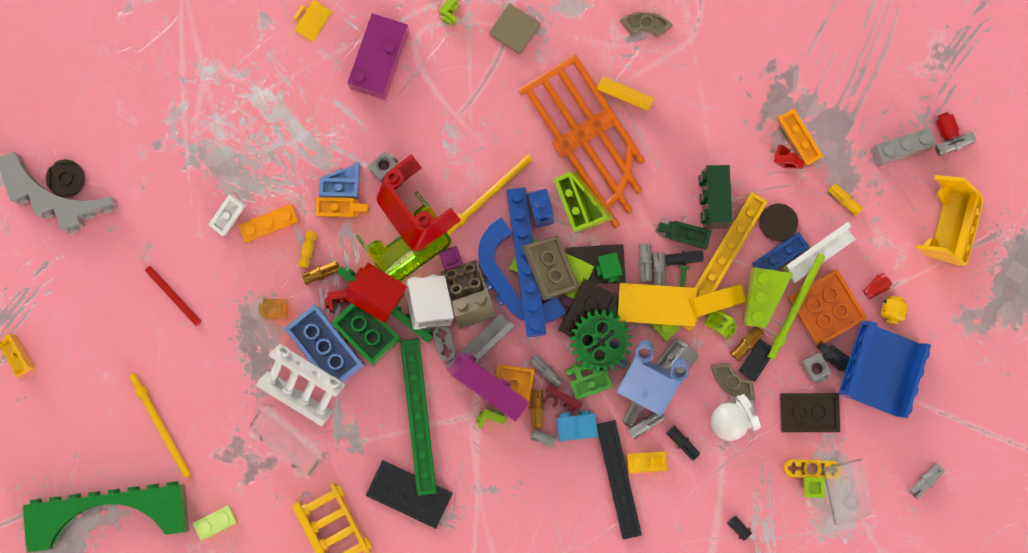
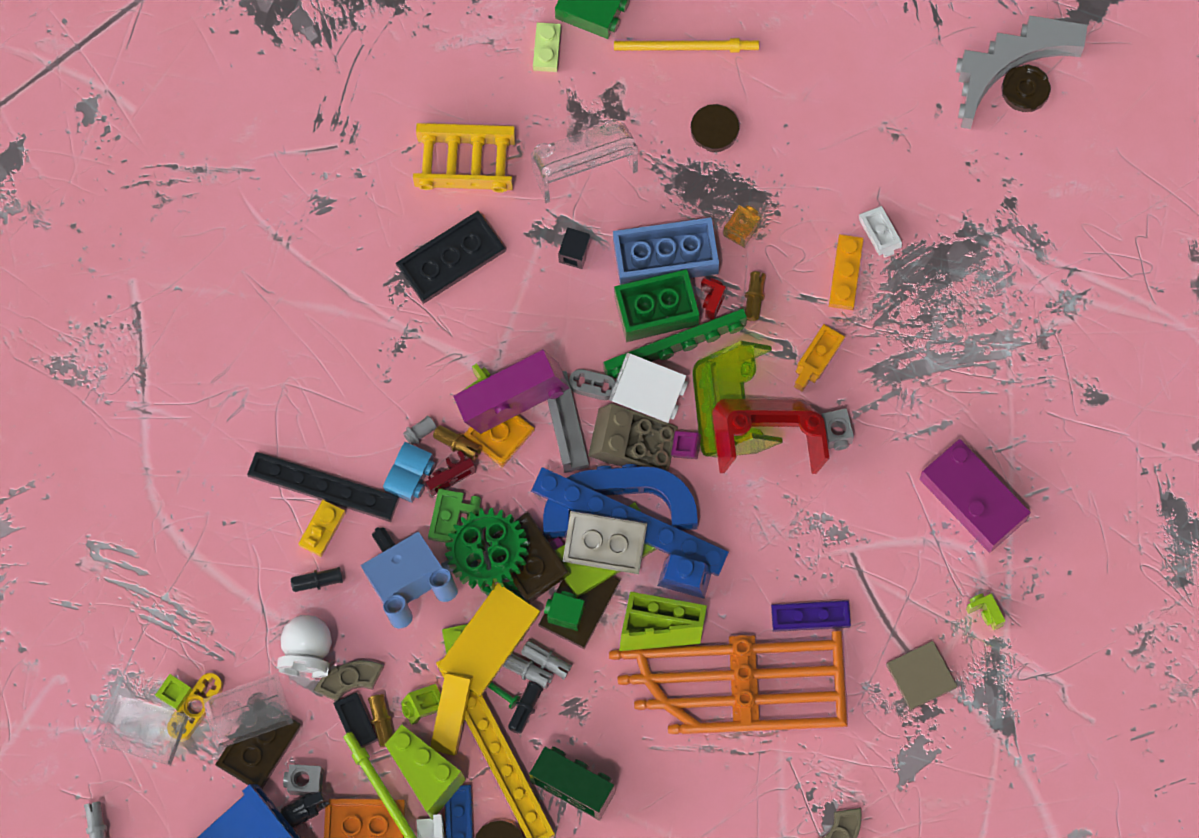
camera: 125 degrees right, 10 degrees down
red bar [145,266,202,326] -> none
white fence [256,344,346,426] -> none
yellow piece [294,0,333,42] -> none
yellow axle [298,231,317,268] -> none
medium blue wing [319,162,360,199] -> none
red brick [345,263,408,323] -> none
green tile [400,339,437,496] -> none
yellow bar [446,155,533,235] -> none
light grey axle [529,355,563,388] -> none
yellow tile [597,76,654,111] -> none
light grey axle [627,413,665,439] -> none
light grey panel [656,338,699,373] -> none
dark green hinge [657,221,712,250] -> none
black pin [727,515,752,541] -> none
none -> clear slope [203,673,294,749]
none -> black panel [558,227,590,269]
none -> dark brown tile [690,104,739,152]
none -> dark purple tile [771,601,851,632]

